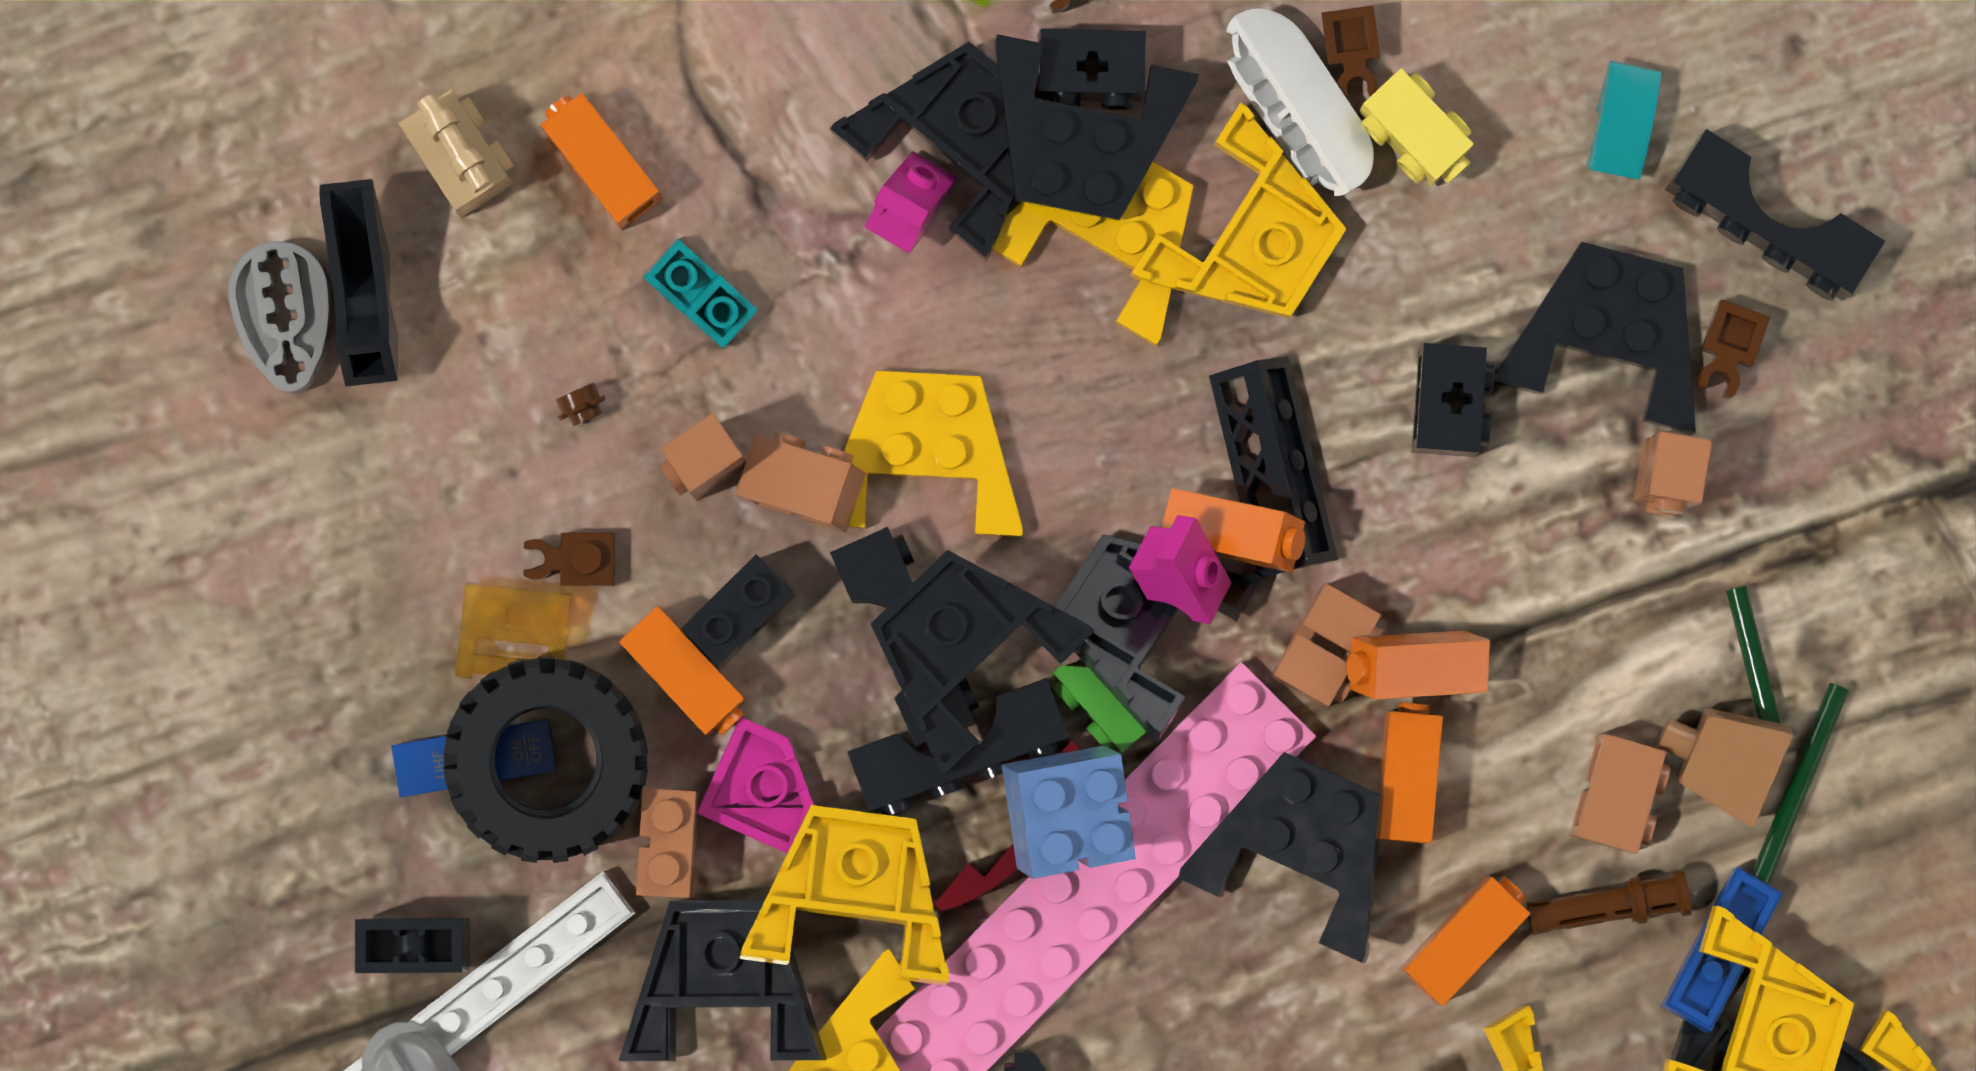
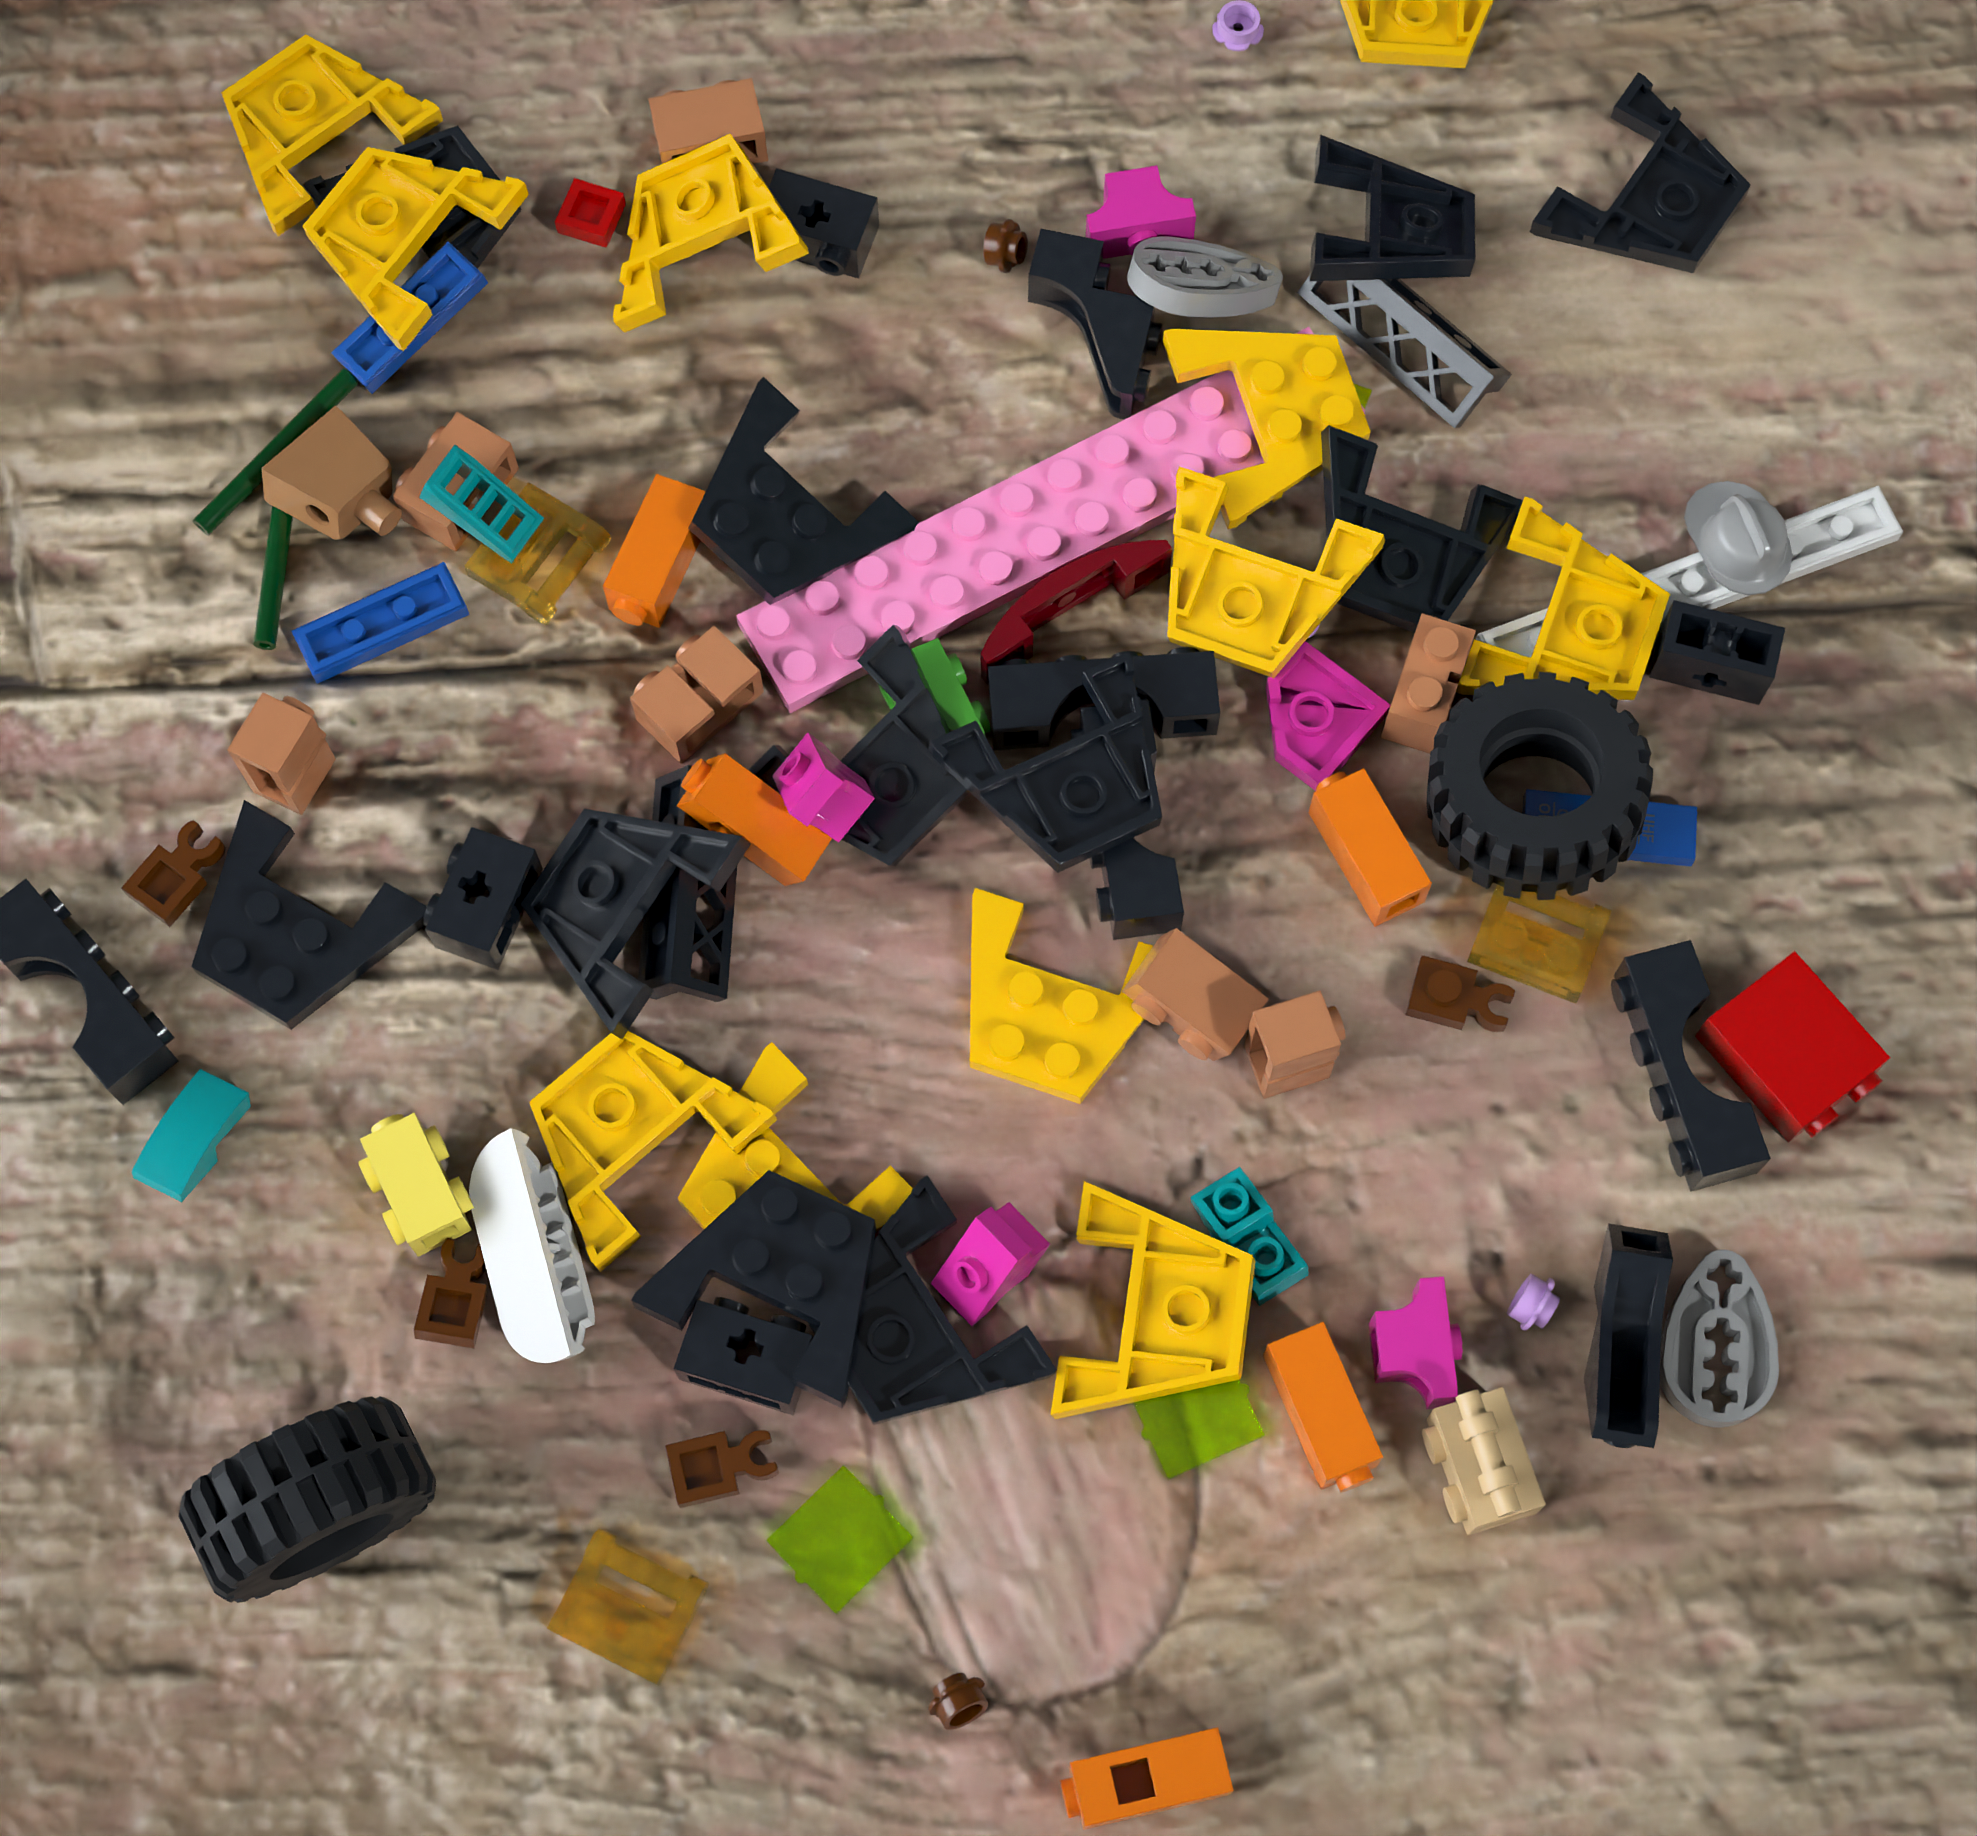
camera: 160 degrees left, 15 degrees down
reddish brown plate [556,383,605,426] -> none
black brick [681,554,796,669] -> none
medium blue piece [1002,746,1136,879] -> none
orange brick [1346,630,1490,700] -> none
orange brick [1399,876,1531,1007] -> none
reddish brown pin [1526,869,1692,936] -> none
none -> blue tile [292,562,470,684]
none -> teal slope [419,445,544,564]
none -> clear yellow plate [464,482,612,625]
none -> black wing [521,808,751,1039]
none -> yellow wing [1051,1181,1256,1419]
none -> clear neon green piece [1133,1380,1265,1480]
none -> dark pink brick [1368,1276,1463,1409]
none -> yellow wing [1456,496,1670,700]
none -> lavender plate [1507,1274,1560,1331]
none -> black arch [1611,940,1771,1192]
none -> red brick [1695,951,1891,1143]

